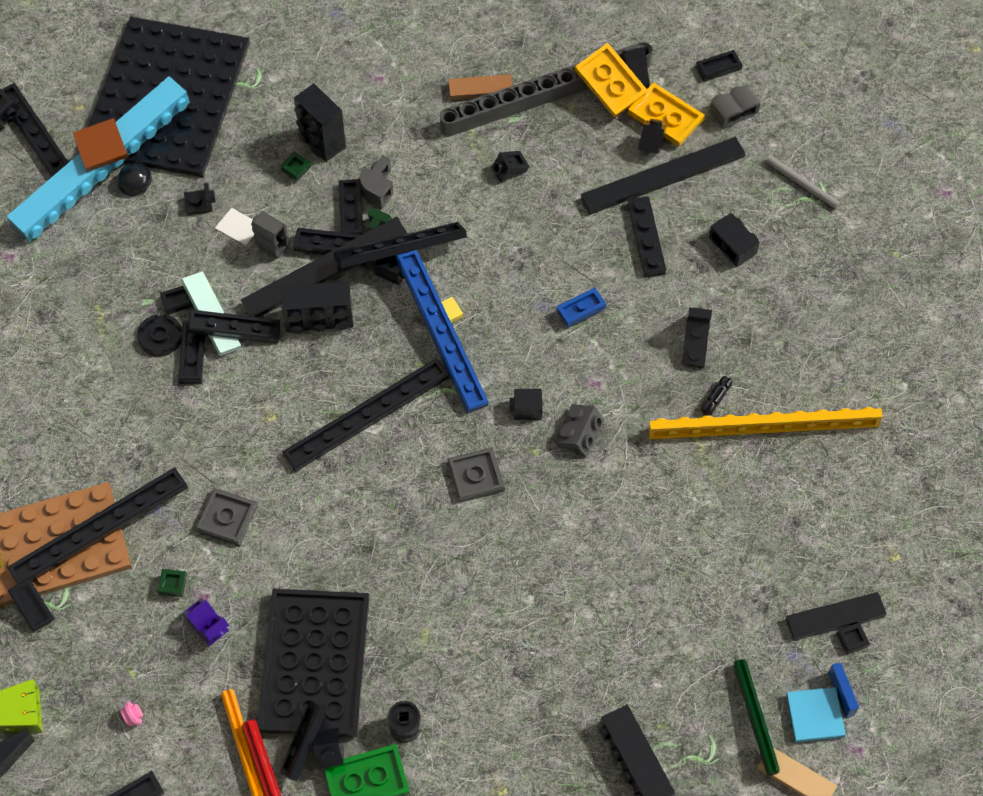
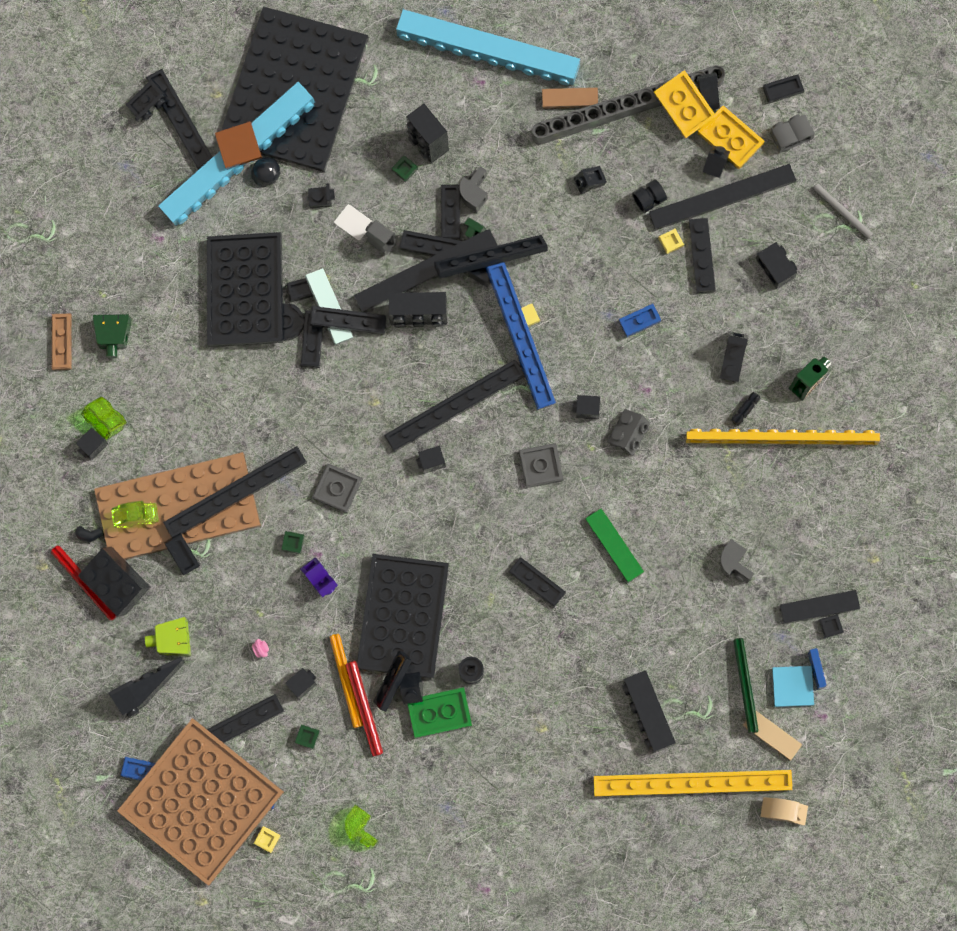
camera: 10 degrees right, 15 degrees up
none -> black plate [207,232,283,347]
none -> black brick [285,668,317,700]
none -> medium azure brick [396,9,580,86]
none -> black brick [416,445,446,474]
none -> black tile [508,557,566,608]
none -> green tile [585,508,644,583]
none -> black wheel [632,179,667,213]
none -> light yellow tile [658,229,684,254]
none -> dark grey brick [720,539,754,583]
none -> dark green torso [788,357,831,401]

